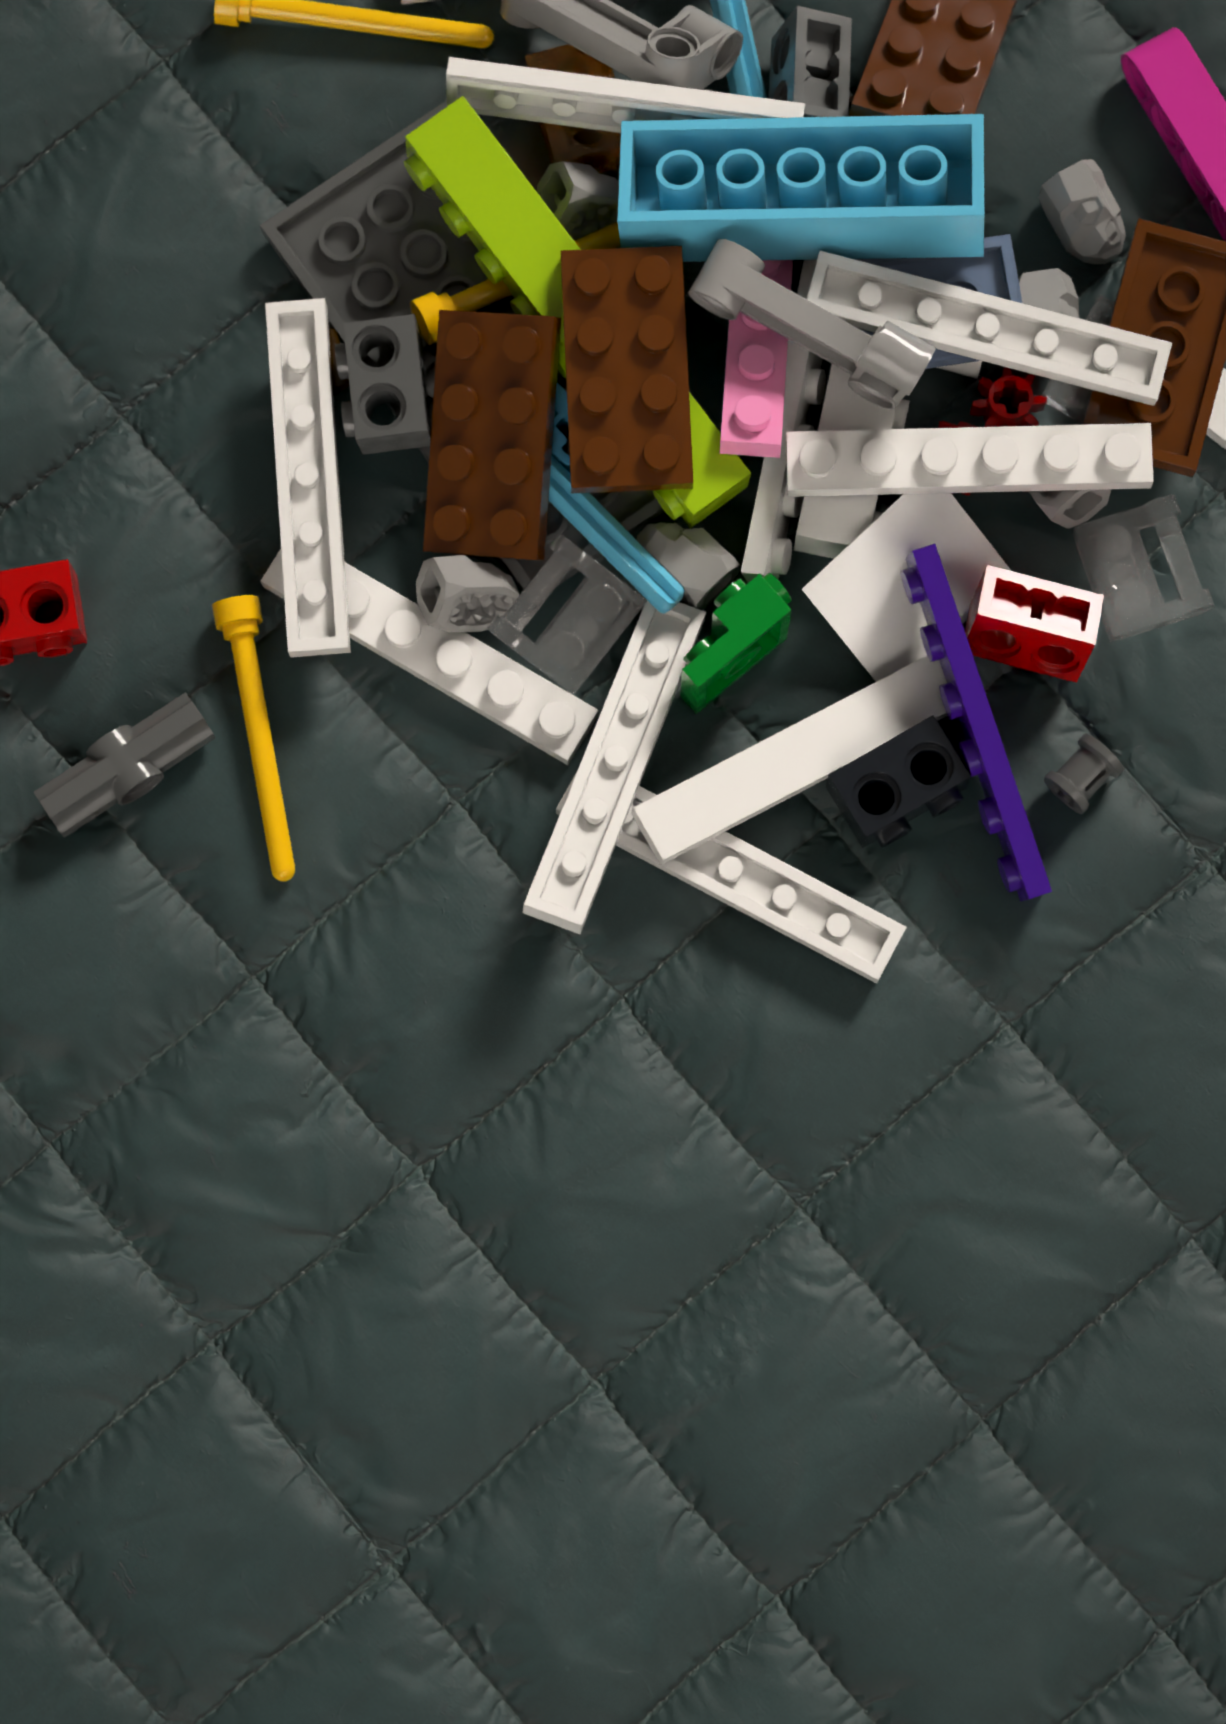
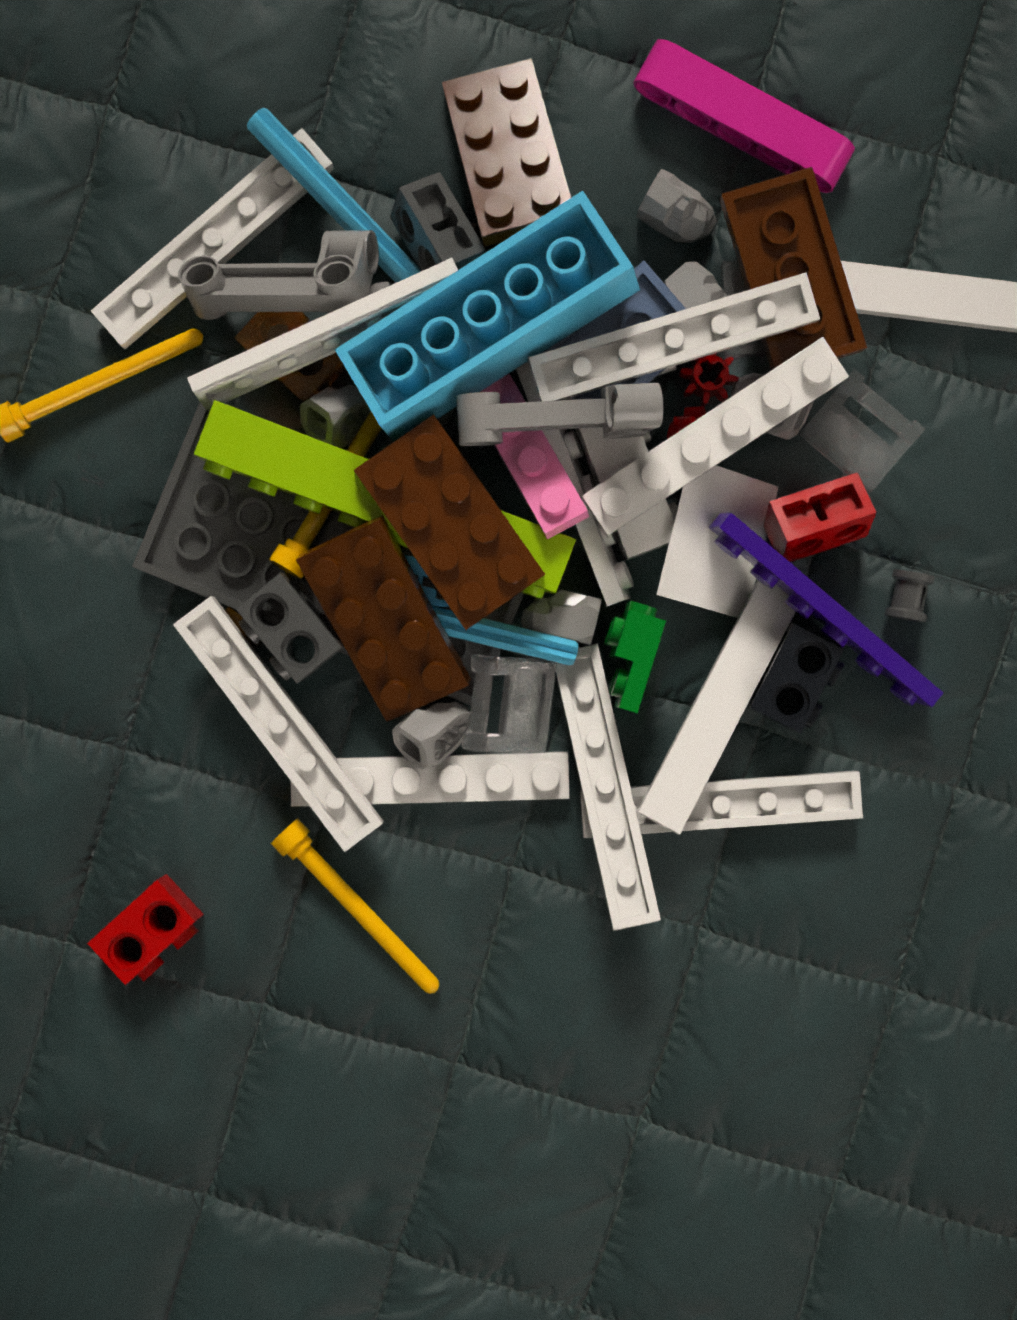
camera: 35 degrees left, 10 degrees up
dark grey piece [33,692,216,838] -> none

